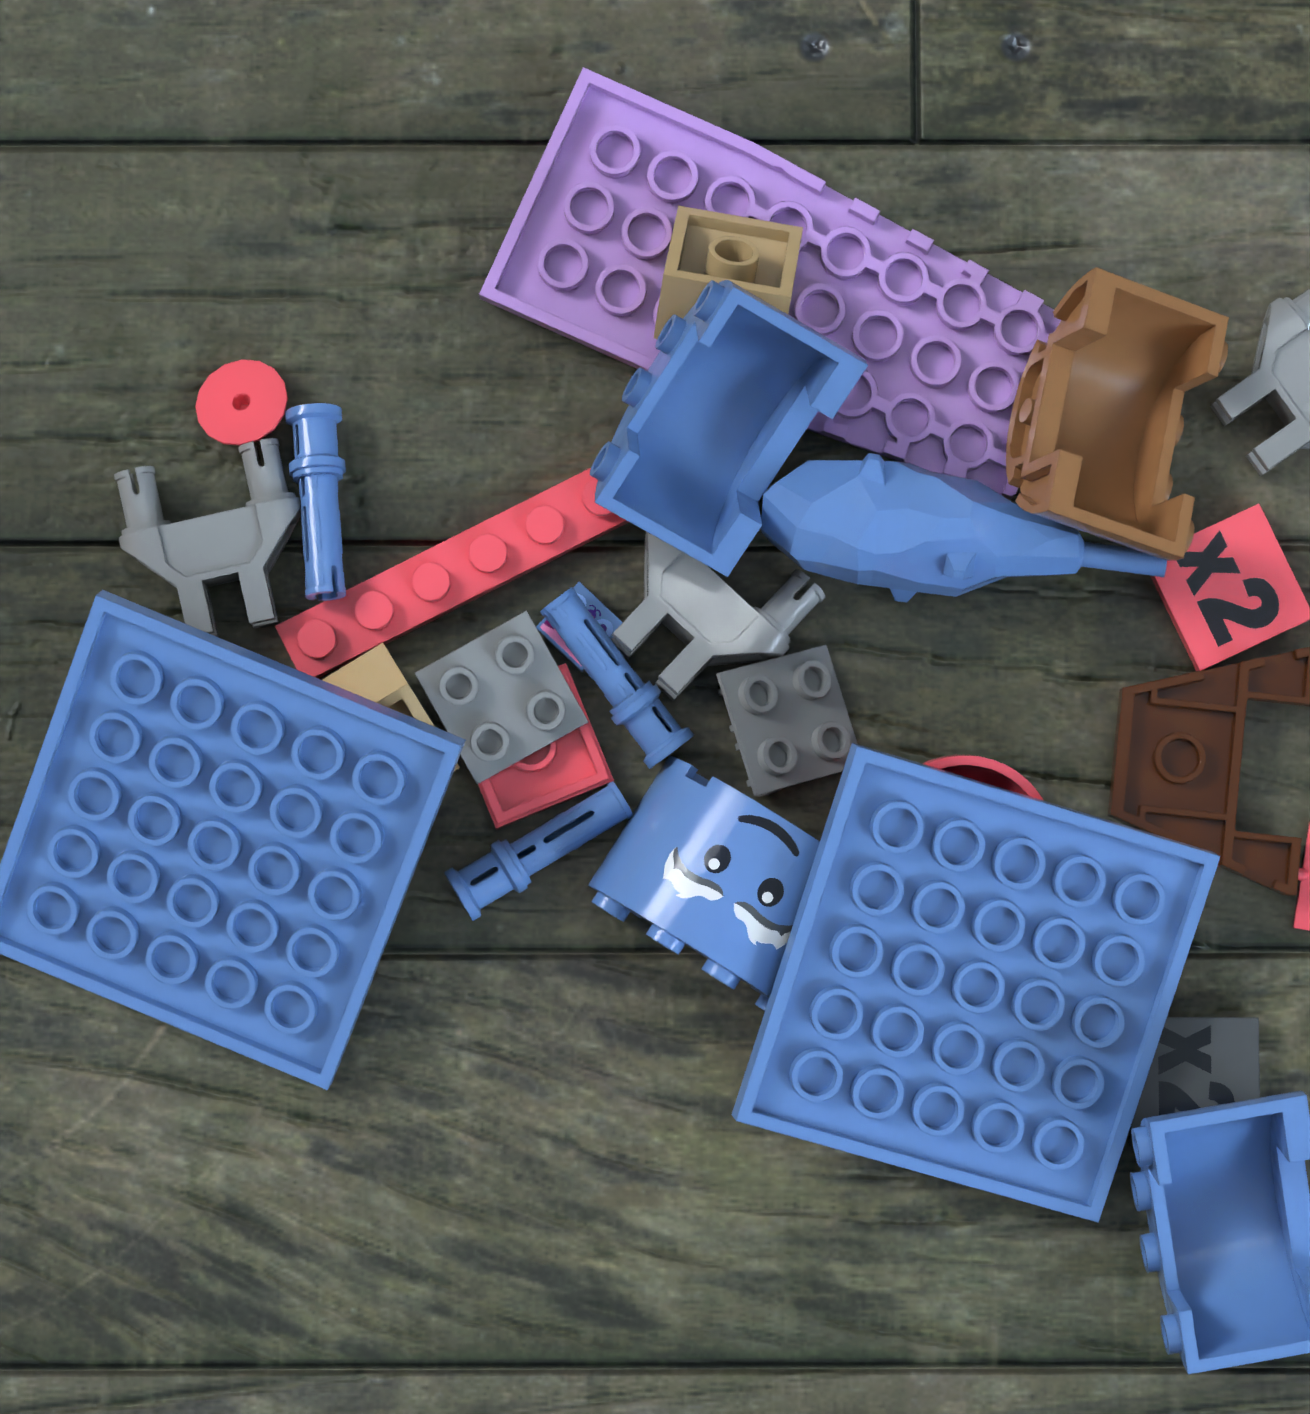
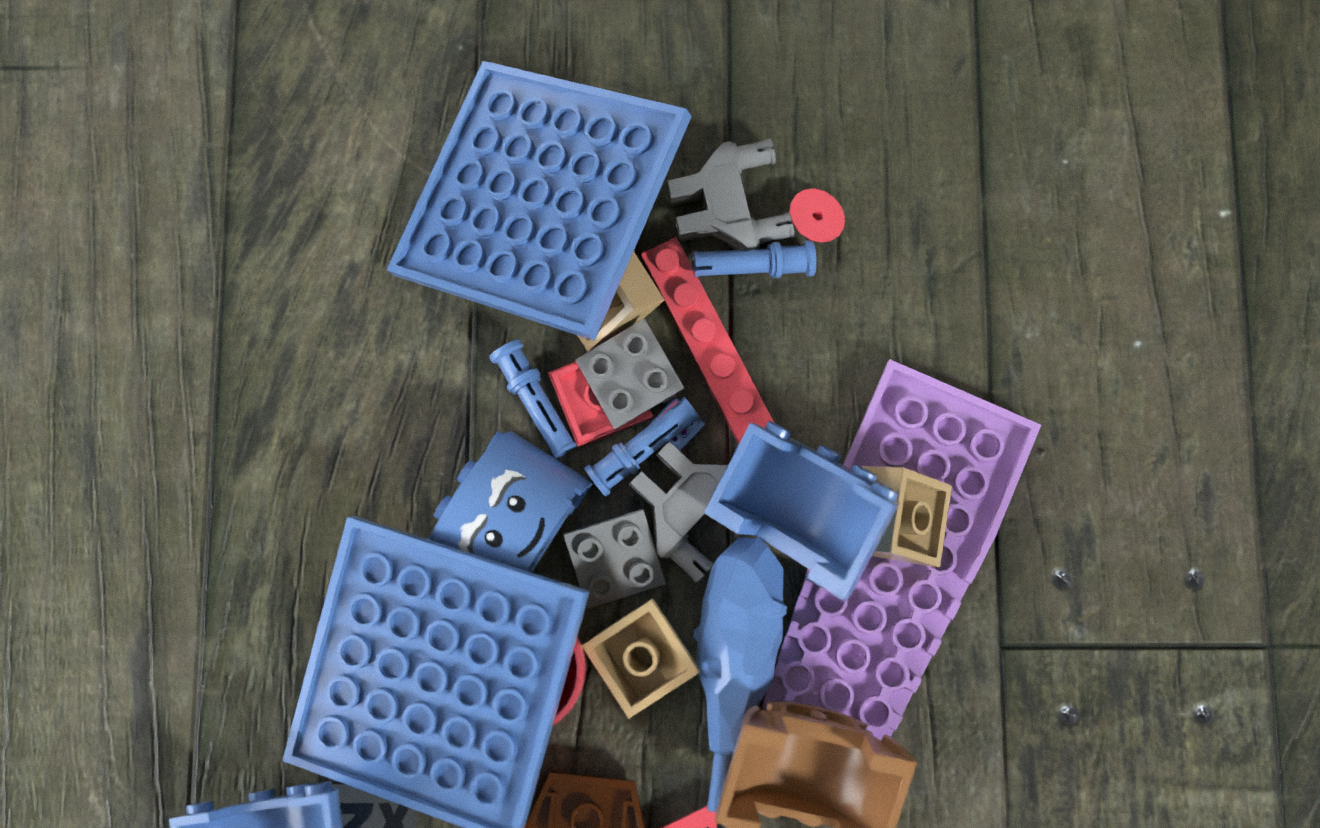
camera: 95 degrees right, 5 degrees down
none -> tan slope [582,598,701,719]

